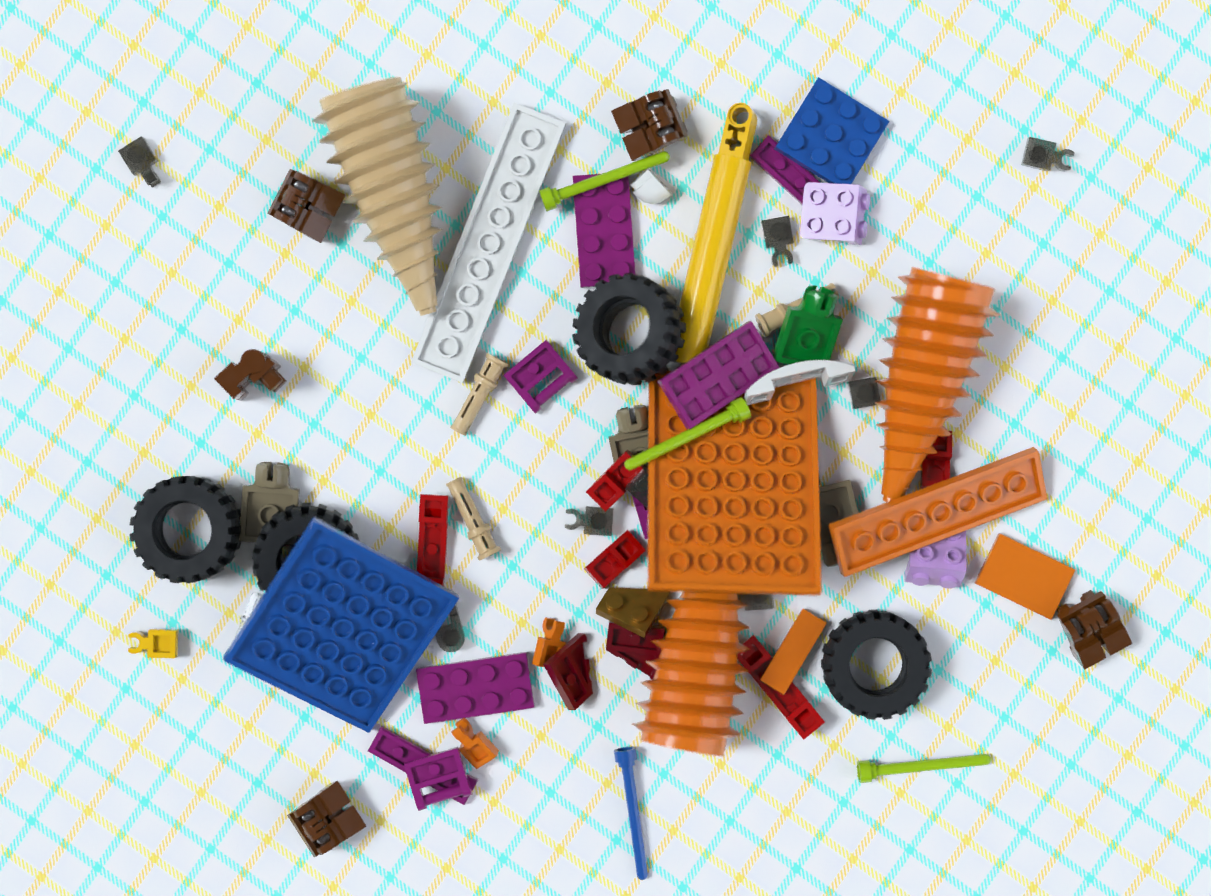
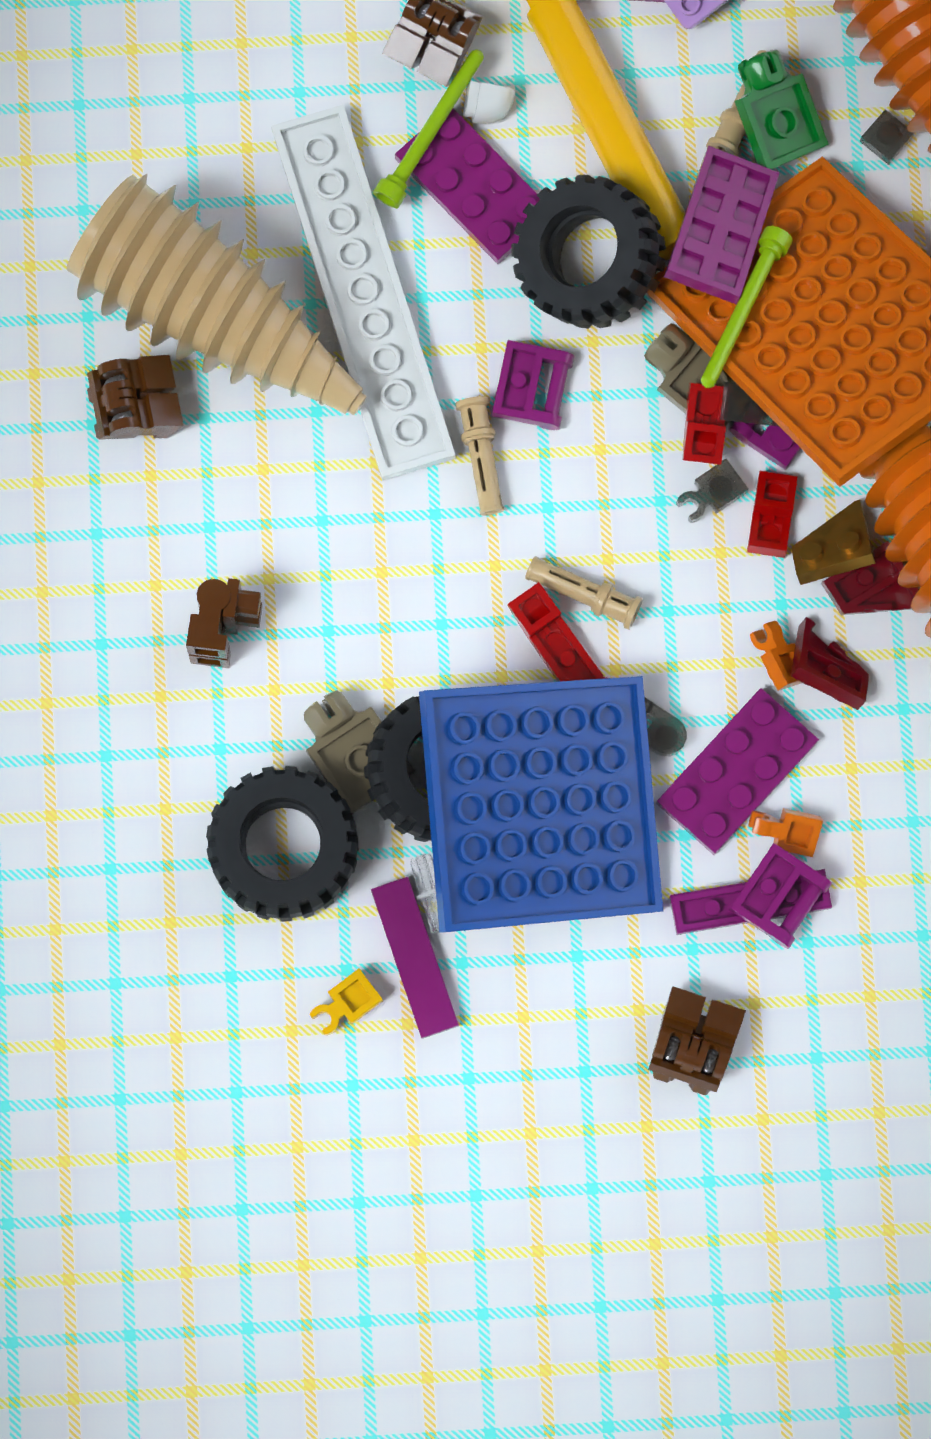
camera: 40 degrees left, 10 degrees down
white slope [743,360,856,405] -> none
clear smoke plate [761,216,794,267] -> none
none -> magenta tile [371,877,459,1039]

